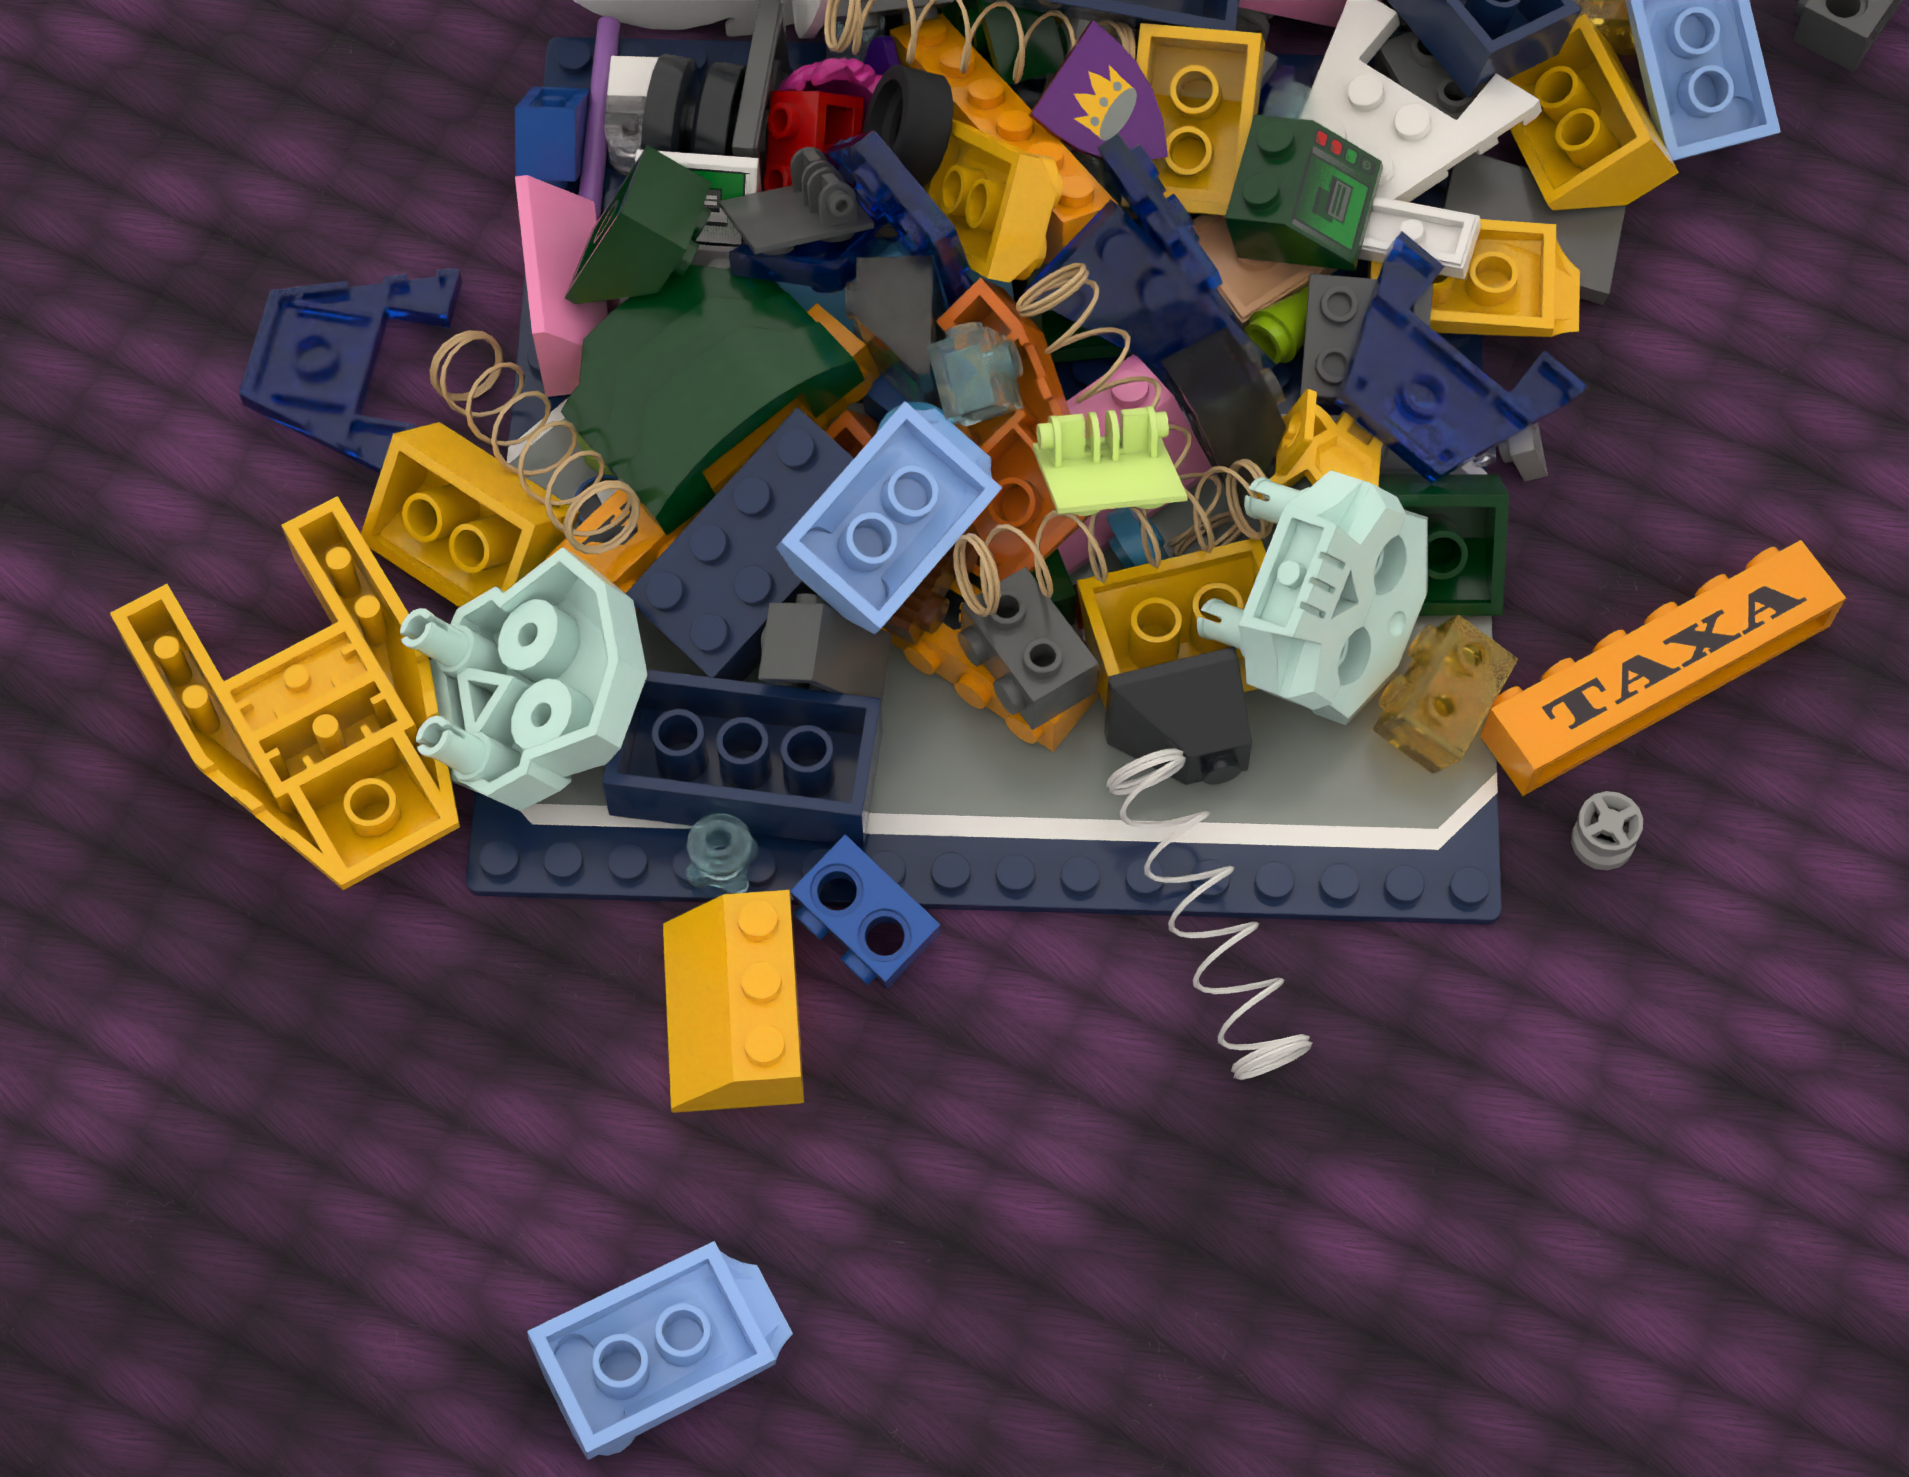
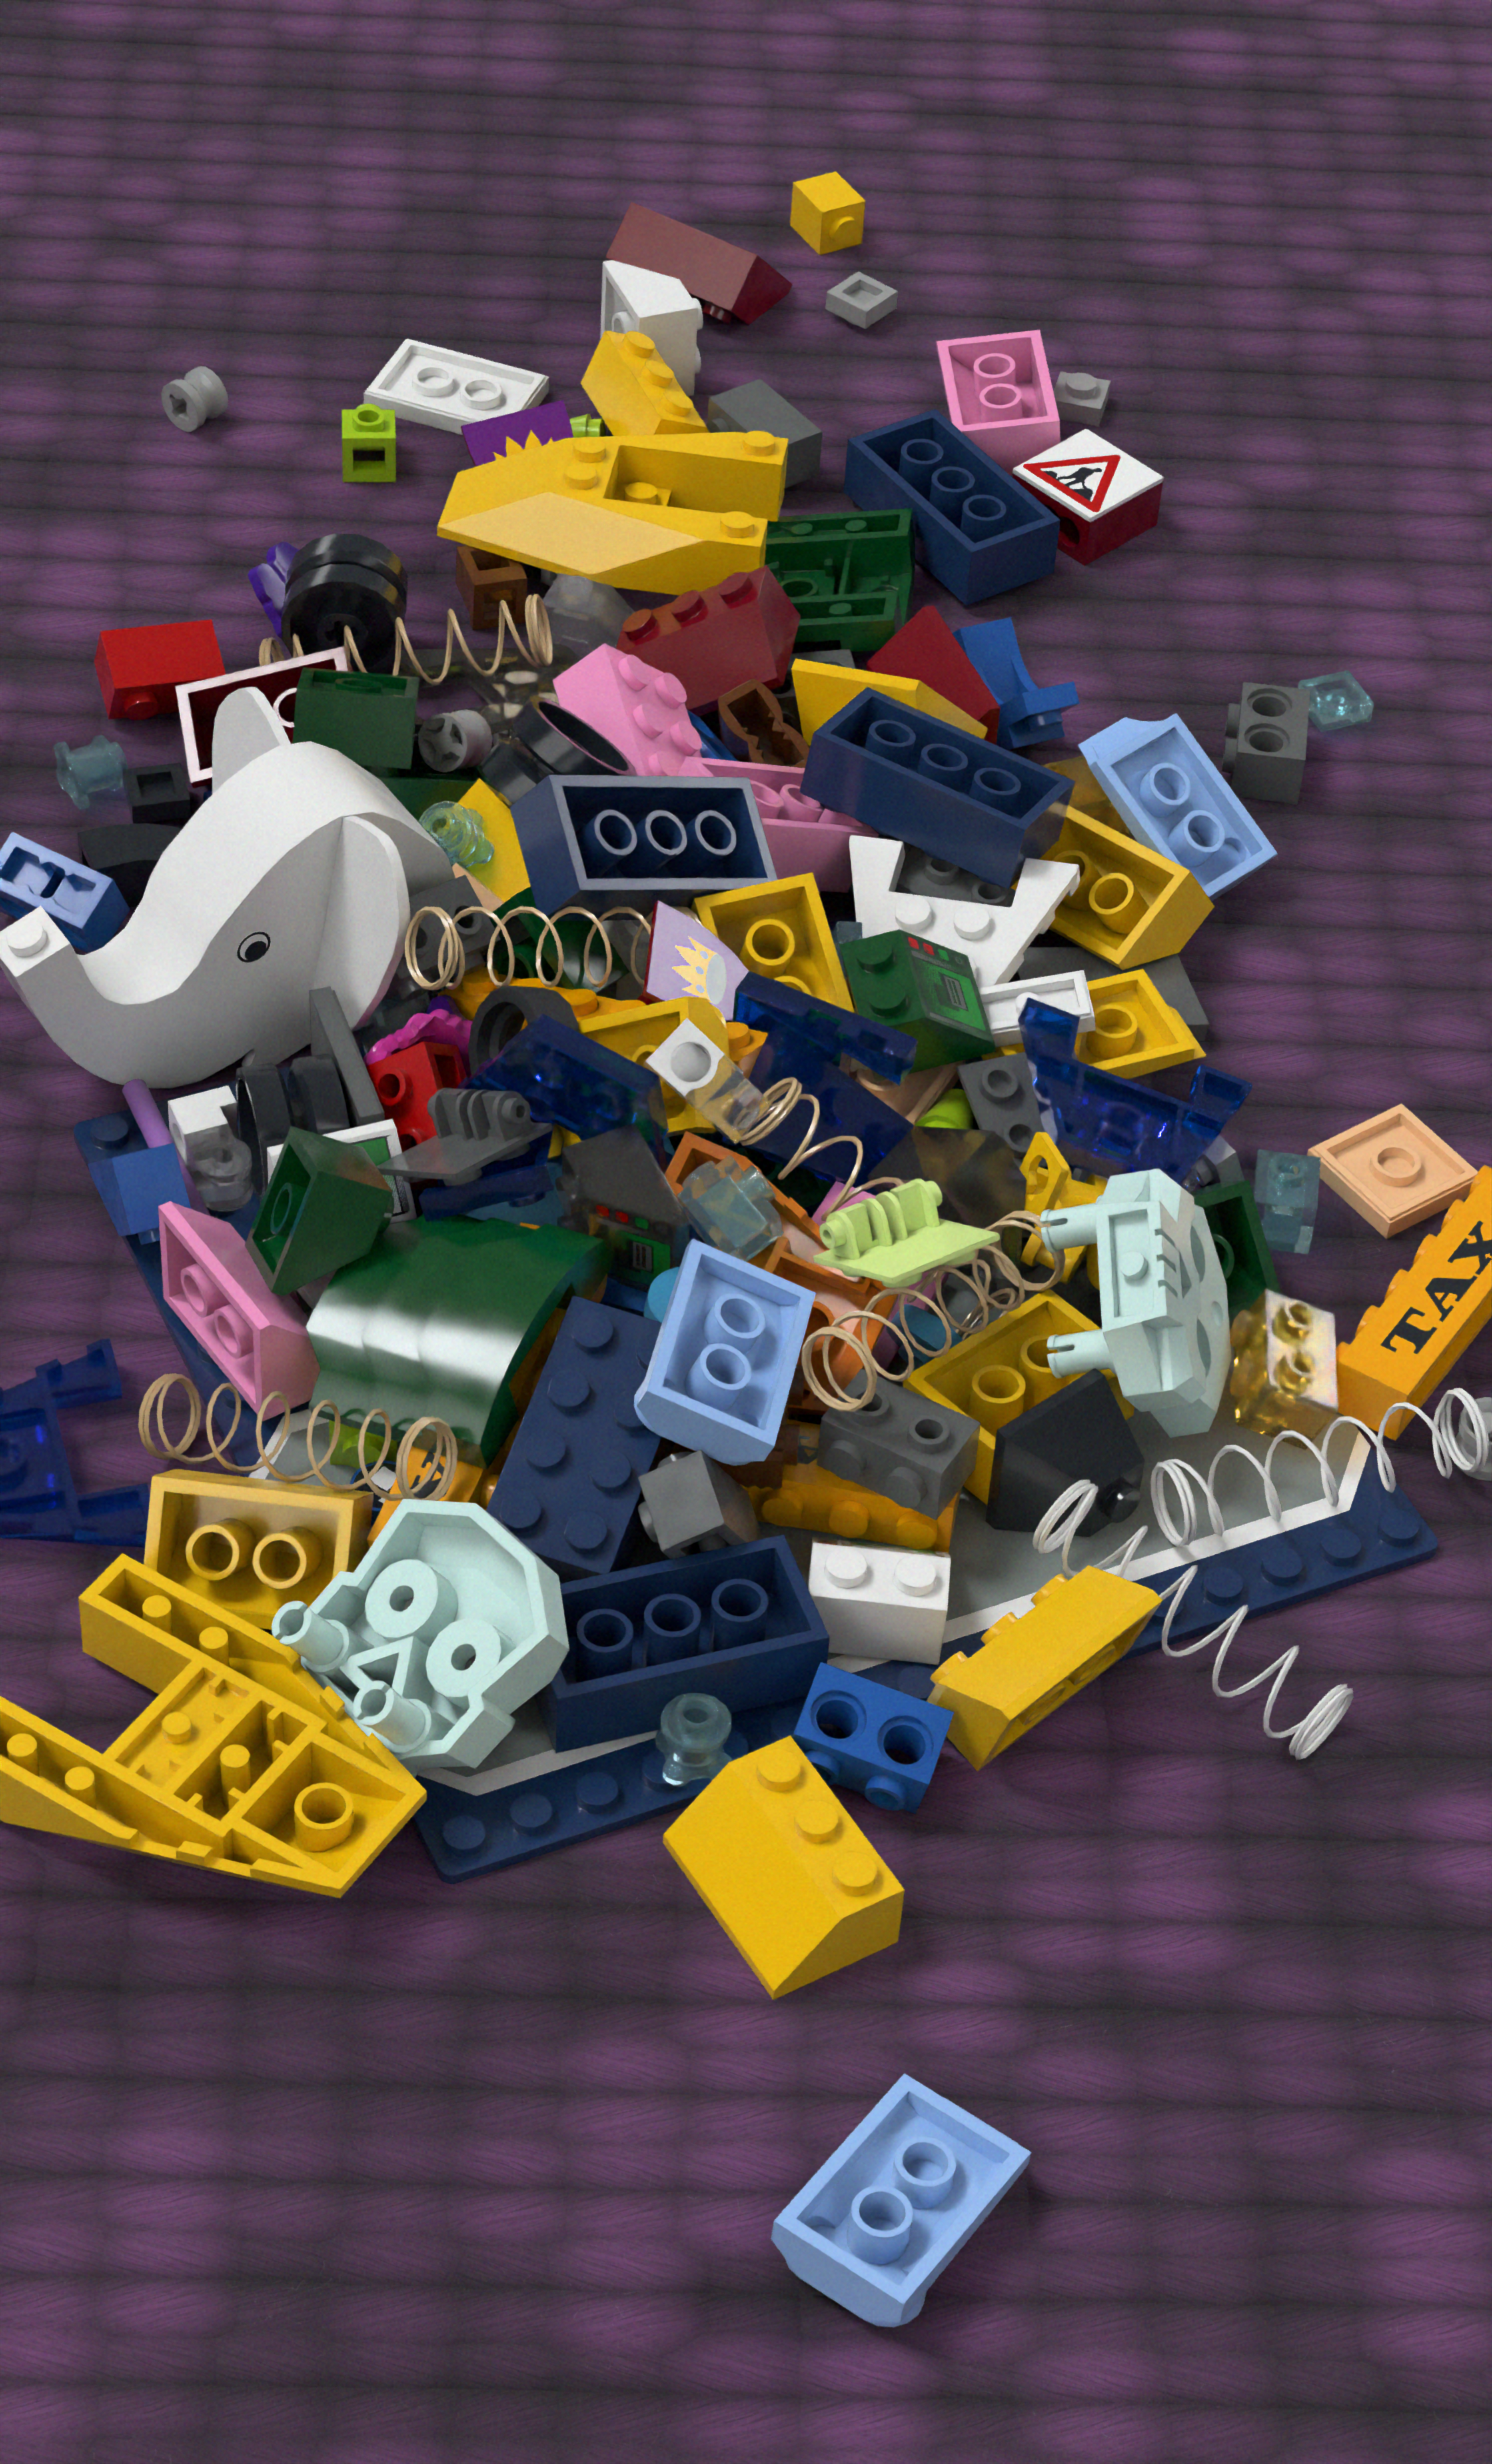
camera: 30 degrees left, 20 degrees down
none -> leg [643,1018,772,1145]
none -> white slope [807,1537,951,1665]
none -> yellow slope [926,1565,1163,1772]
none -> white piece [1150,1388,1489,1547]
none -> clear light blue brick [1251,1149,1321,1254]
none -> light nougat tile [1305,1103,1478,1239]

